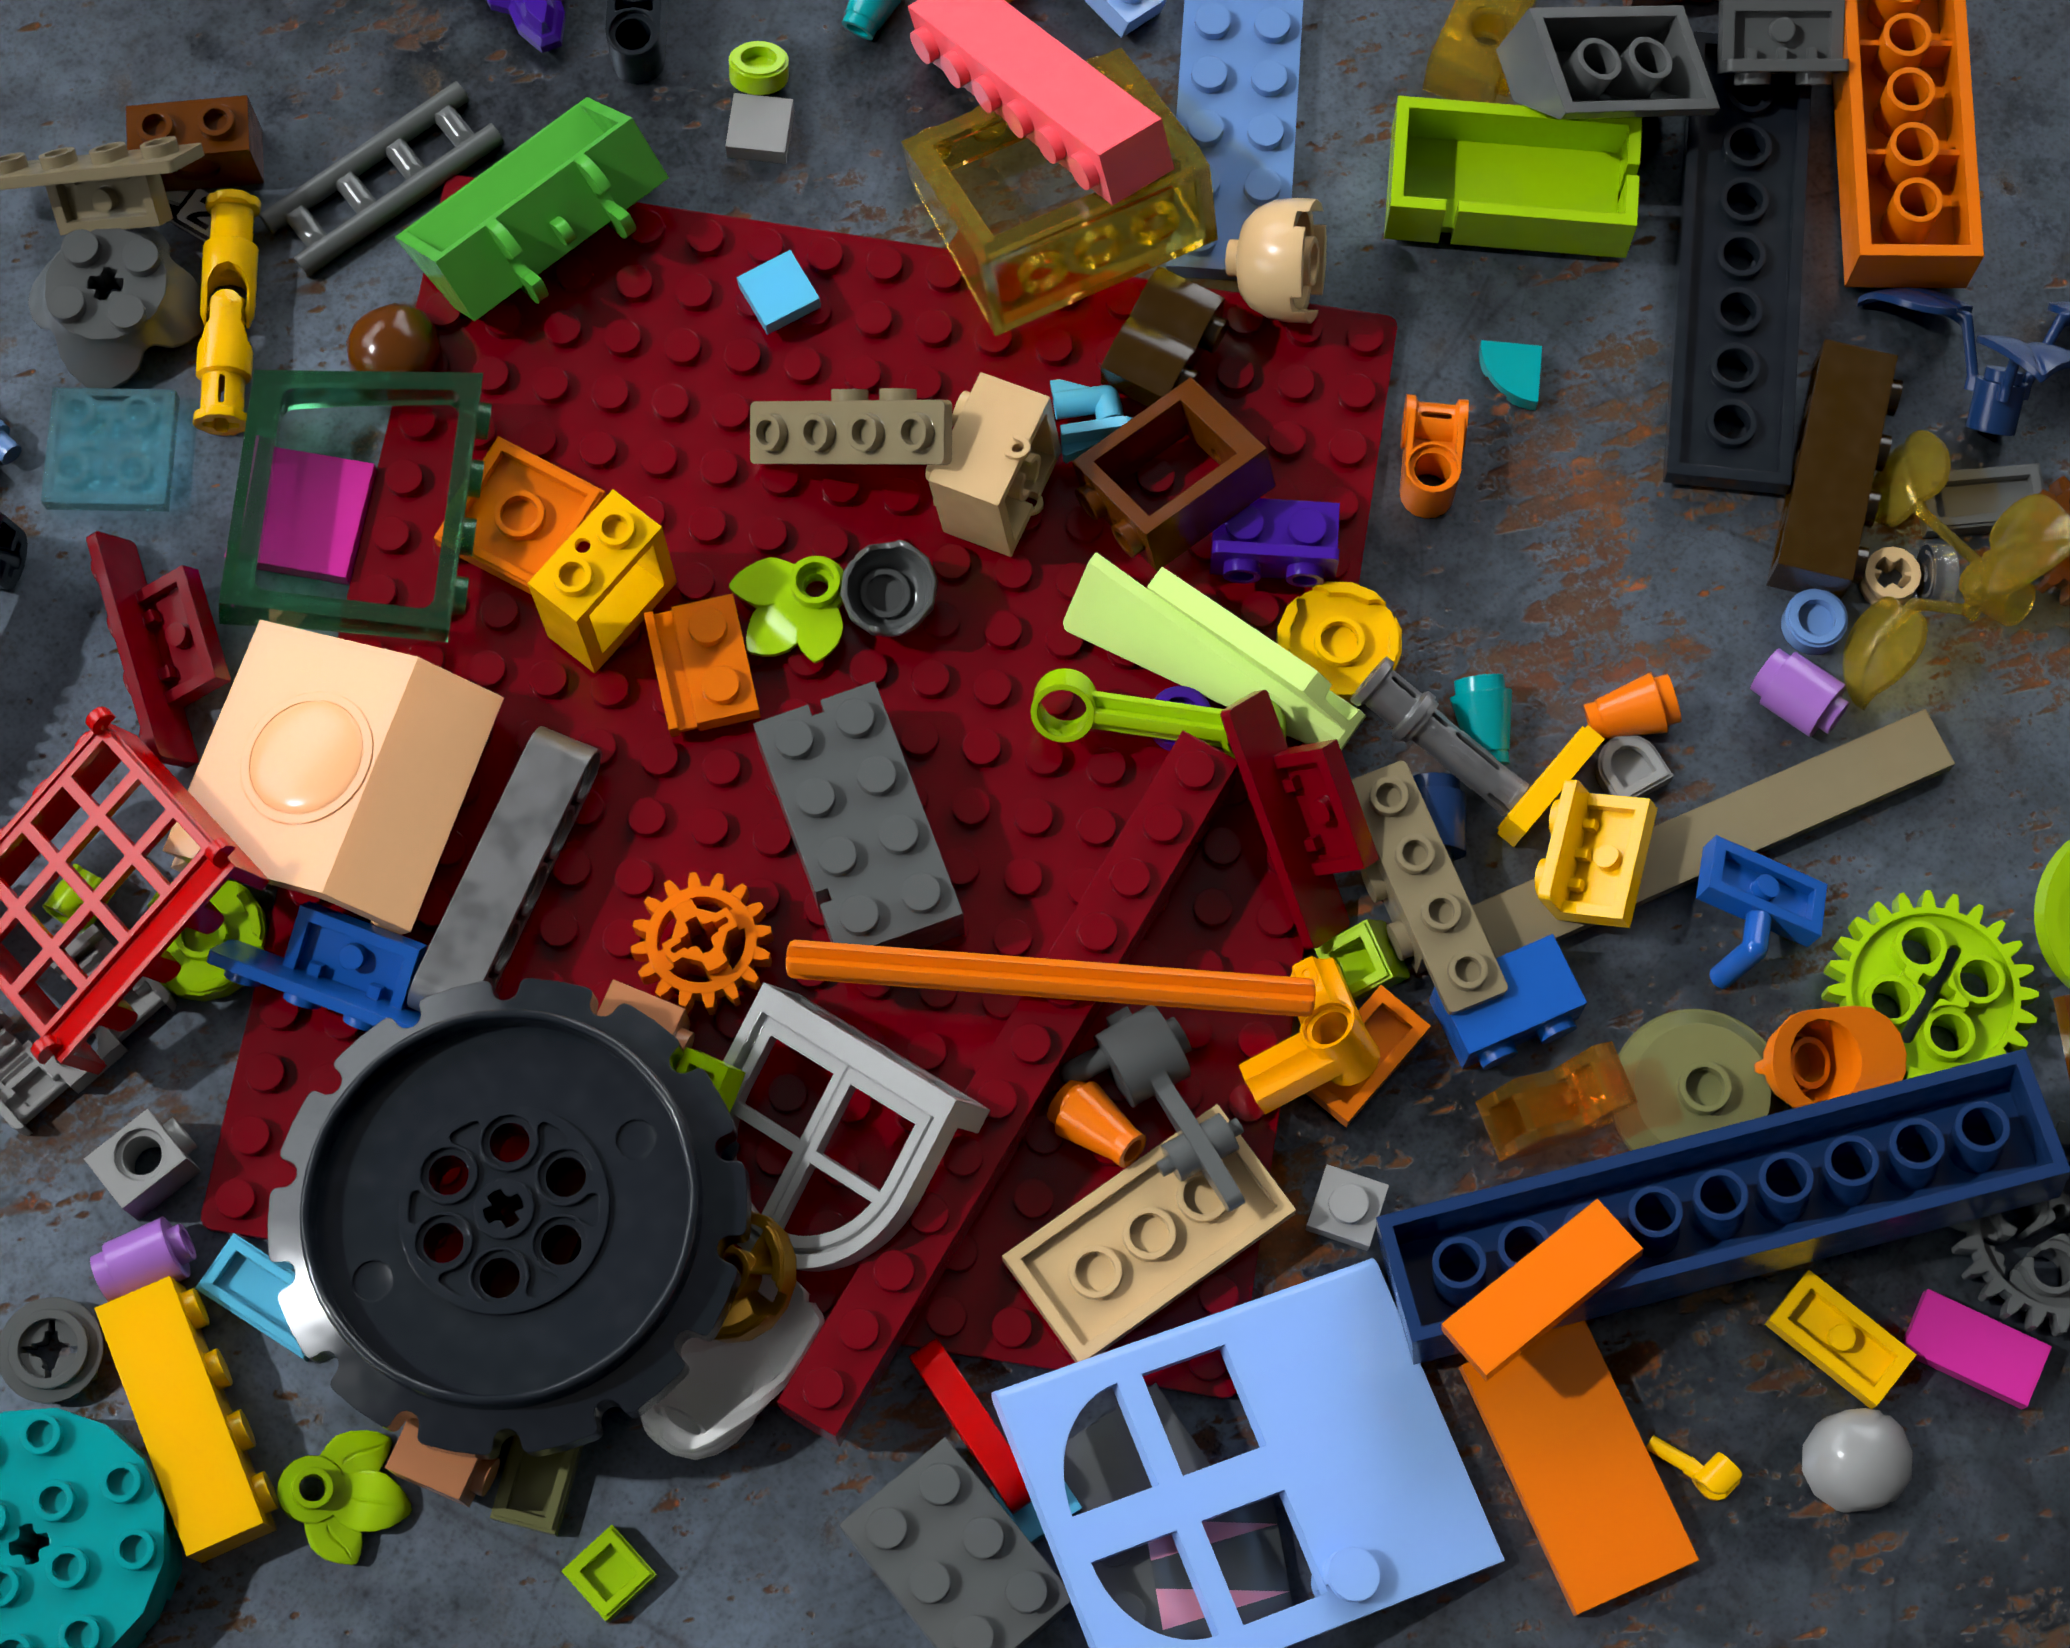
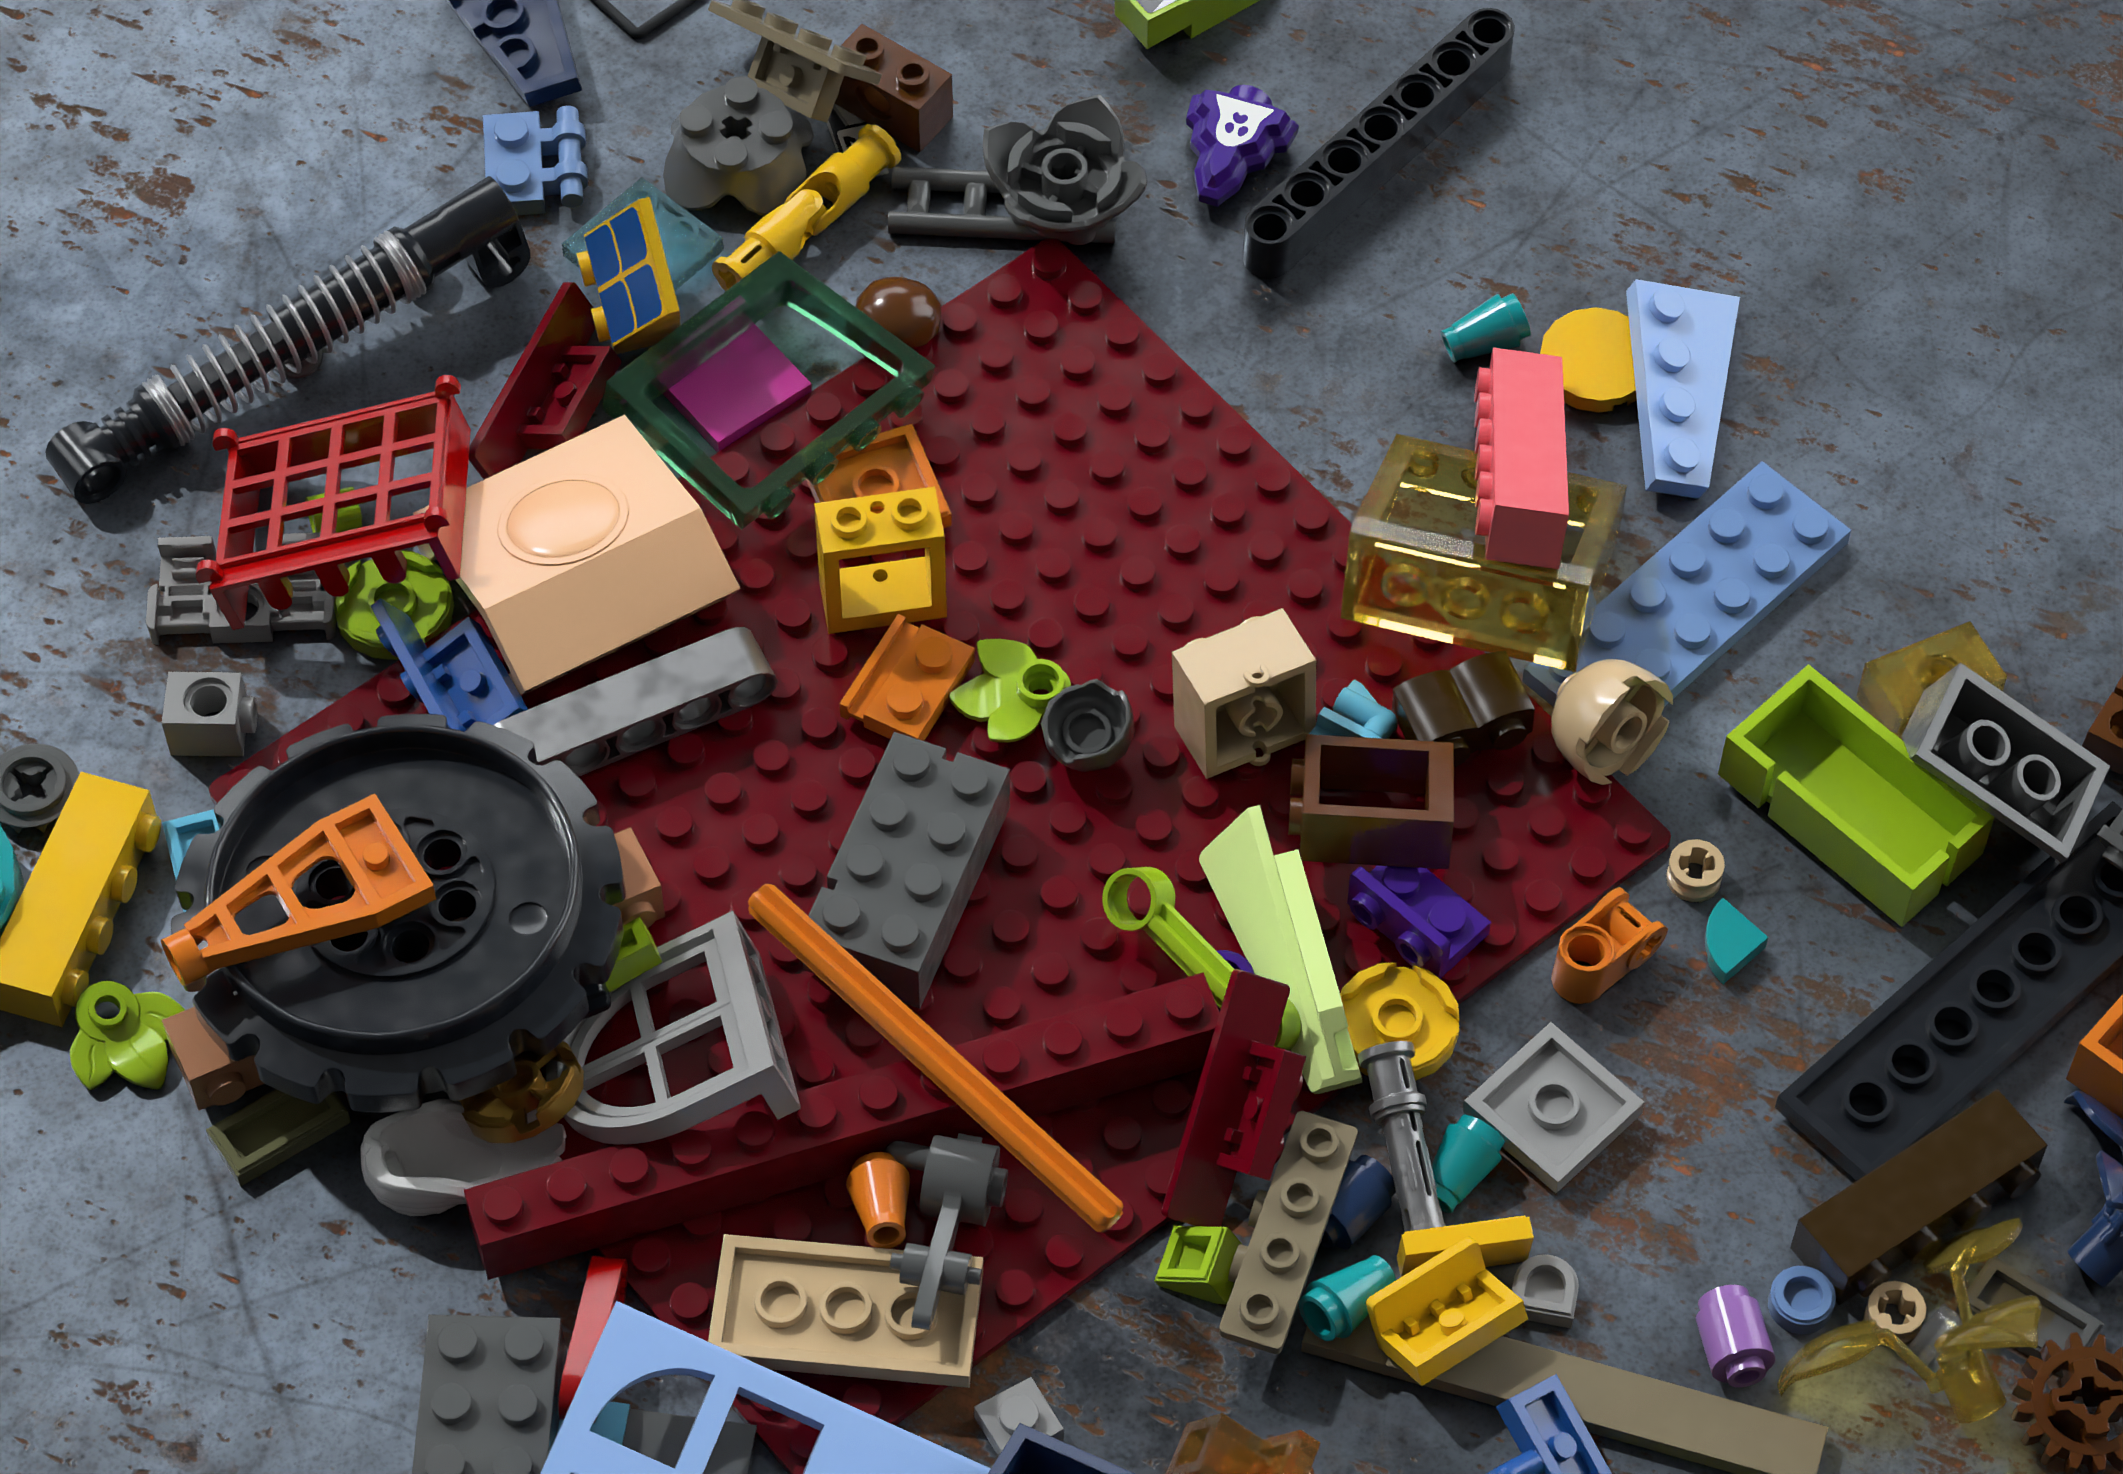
camera: 40 degrees right, 15 degrees down
medium lavender brick [90,1217,197,1302] -> none
bright green piece [395,97,669,321] -> none
lime tile [561,1525,659,1623] -> none
orange gear [631,872,774,1015] -> none
light grey tile [725,93,795,164] -> none
lime tile [729,41,789,95] -> none
medium azure tile [737,250,821,335] -> none
dark tan bracket [750,388,952,465] -> none
light orange piece [1239,956,1380,1114] -> none
orange plate [1305,985,1431,1127] -> none
blue brick [1429,934,1587,1070] -> none
orange cone [1583,672,1682,739] -> none
none -> orange plate [161,793,436,986]
none -> slope [576,197,681,354]
none -> dark grey brick [983,94,1147,245]
none -> teal cone [1299,1255,1396,1341]
none -> light grey plate [1463,1022,1645,1193]
none -> tan bush [1666,839,1725,902]

